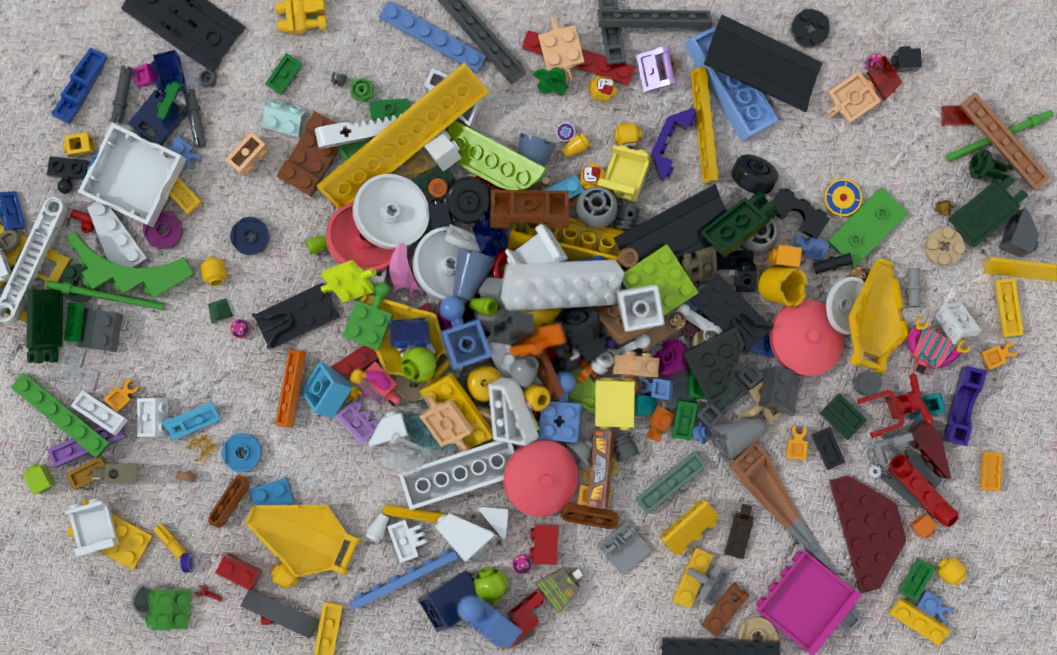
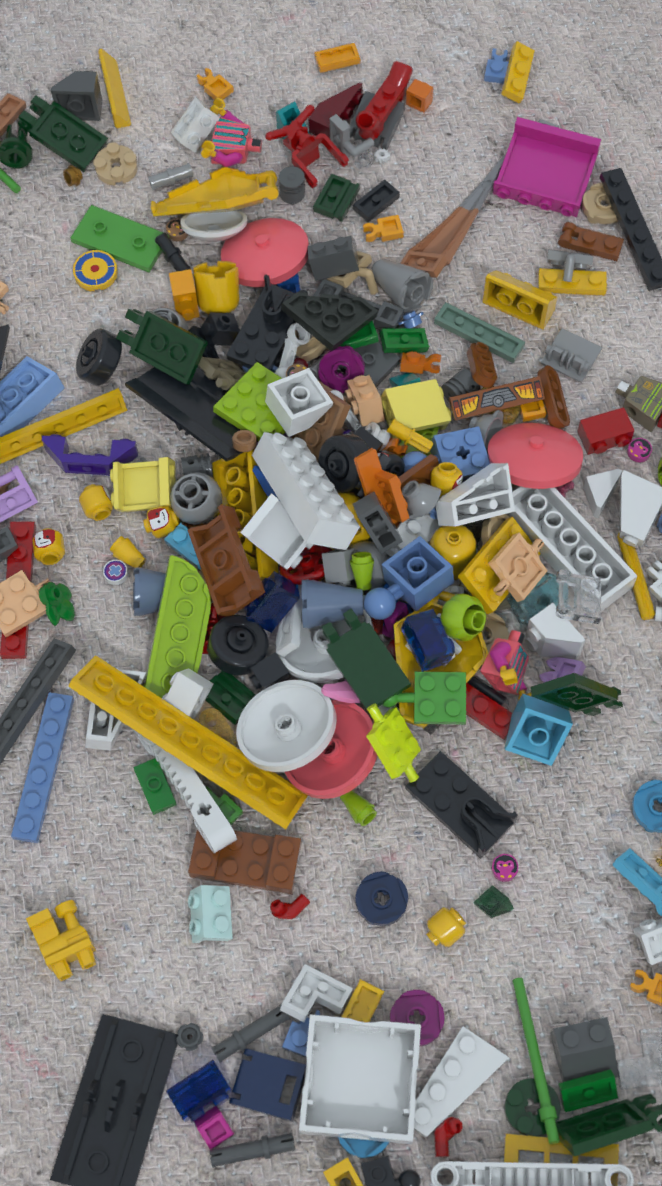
camera: 110 degrees left, 20 degrees down
bright green arch [67,232,195,298] -> none
green plate [156,80,183,120] -> none
light nougat brick [225,132,269,176] -> none
green plate [265,53,303,96] -> none
orange plate [275,349,306,428] -> none
dark grey hinge [331,72,347,87] -> none
bright green plate [350,78,374,102] -> none
orange plate [428,178,448,198] -> none
medium blue plate [640,378,674,400] -> none
dark brown hinge [724,504,754,559] -> none
black arch [772,188,830,239] -> none
medium blue plate [793,235,829,261] -> none
dark red plate [829,475,906,593] -> none
green plate [898,558,936,601] -> none
yellow head [937,556,967,586] -> none
dark purple arch [942,366,987,446] -> none
yellow plate [994,278,1024,338] -> none
none -> red arm [270,893,310,919]
none -> white plate [280,964,353,1022]
none -> dark green tile [321,609,411,713]
none -> yellow axle [386,418,433,454]
none -> dark orange plate [467,342,497,388]
none -> dark green tile [531,673,623,716]

